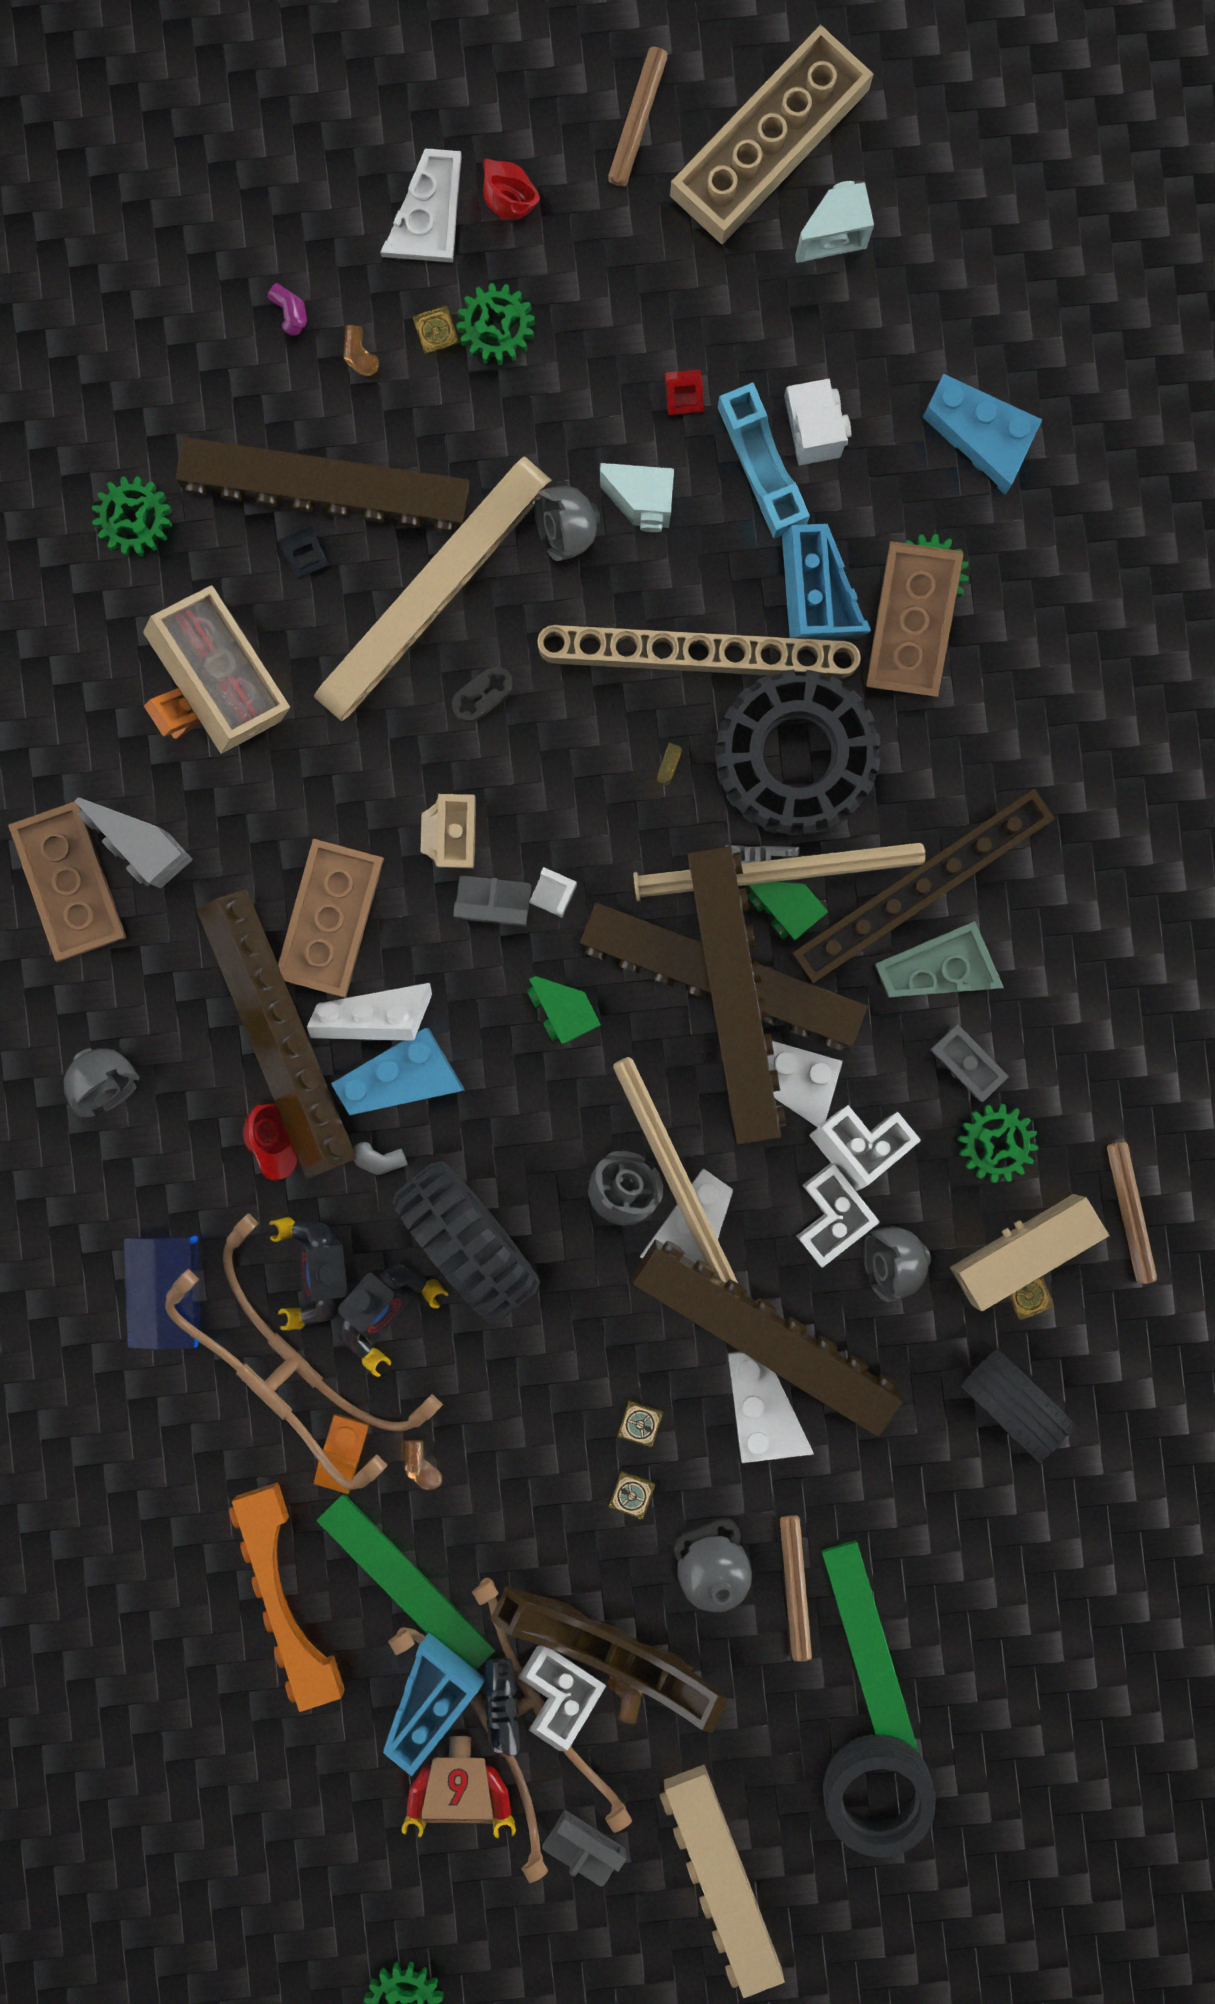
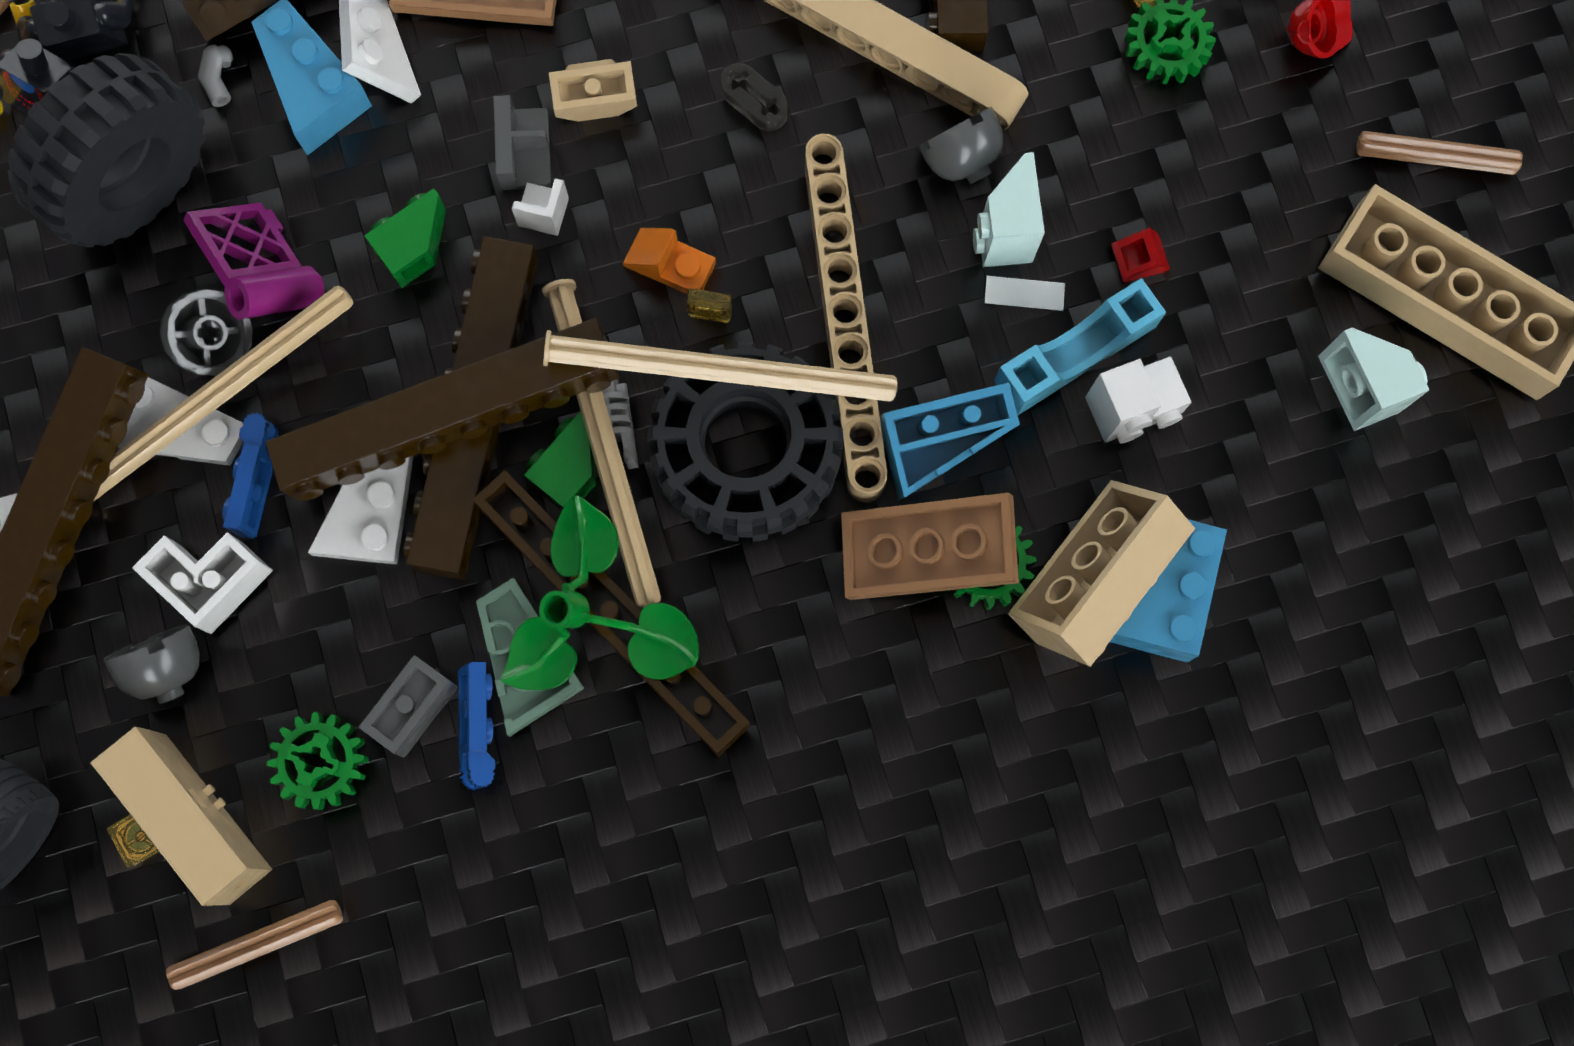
camera: 80 degrees right, 10 degrees down
white brick [809,1105,921,1191] -> none
none -> magenta piece [183,203,325,320]
none -> blue hinge [222,412,280,539]
none -> blue hinge [458,662,495,790]
none -> green plant [500,495,699,690]
none -> tan axle [543,330,897,401]
none -> orange slope [623,228,716,297]
none -> white sticker [985,276,1065,311]
none -> tan brick [1008,480,1195,667]

